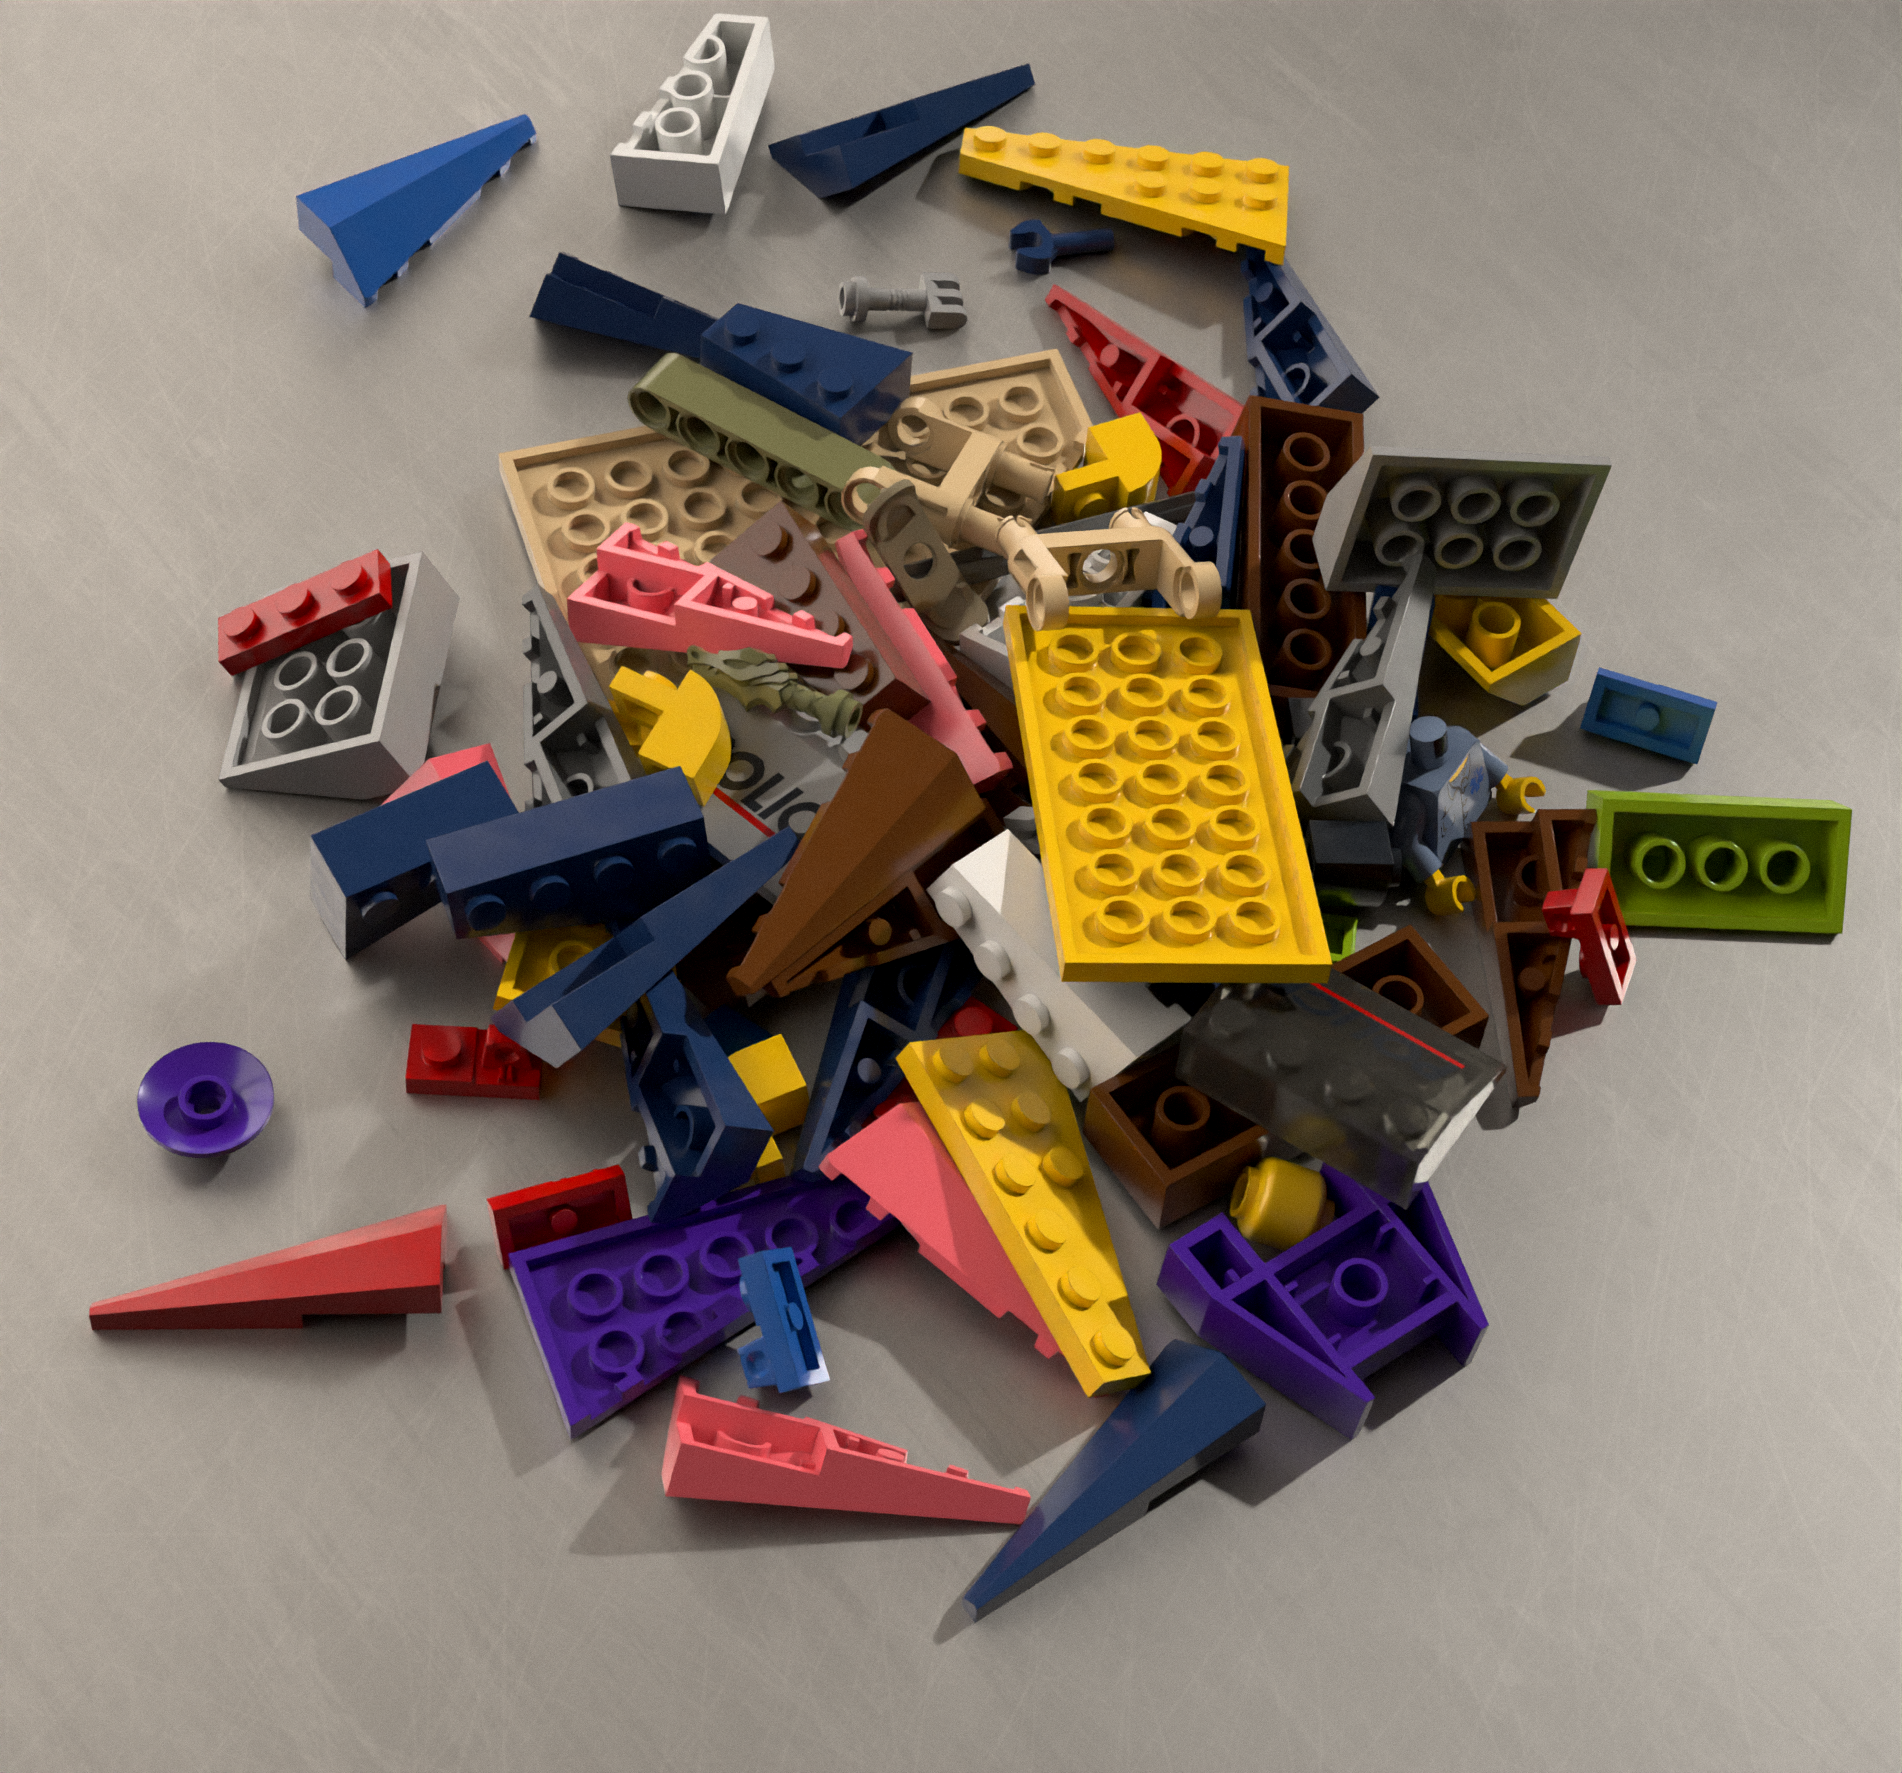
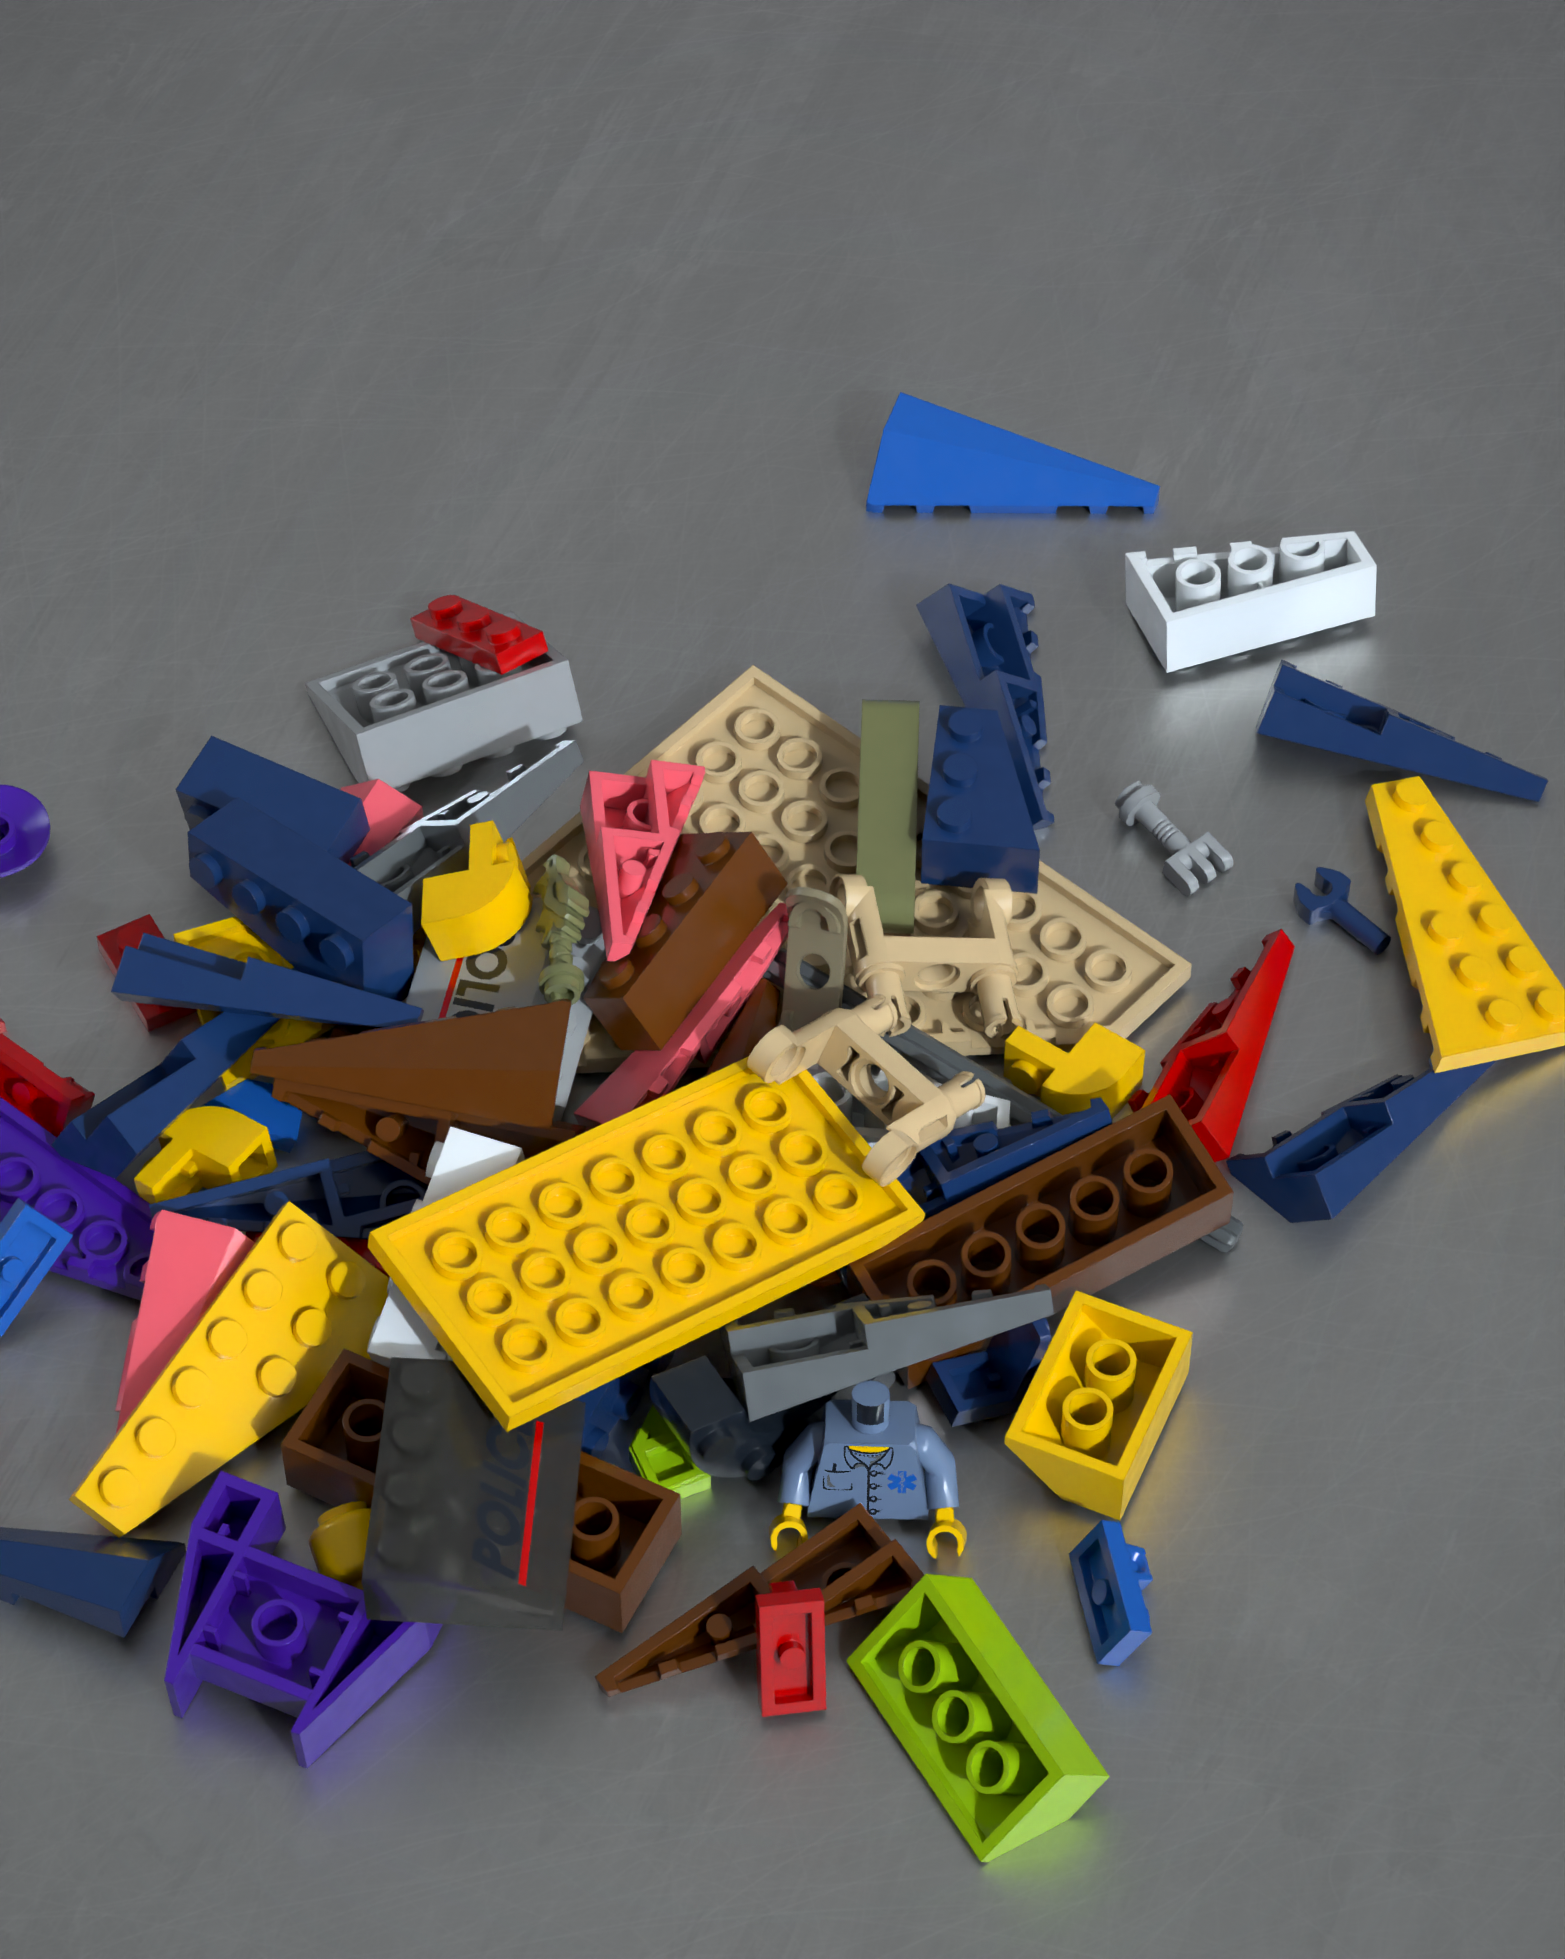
camera: 65 degrees right, 0 degrees up
light grey slope [1312,446,1612,599] -> none

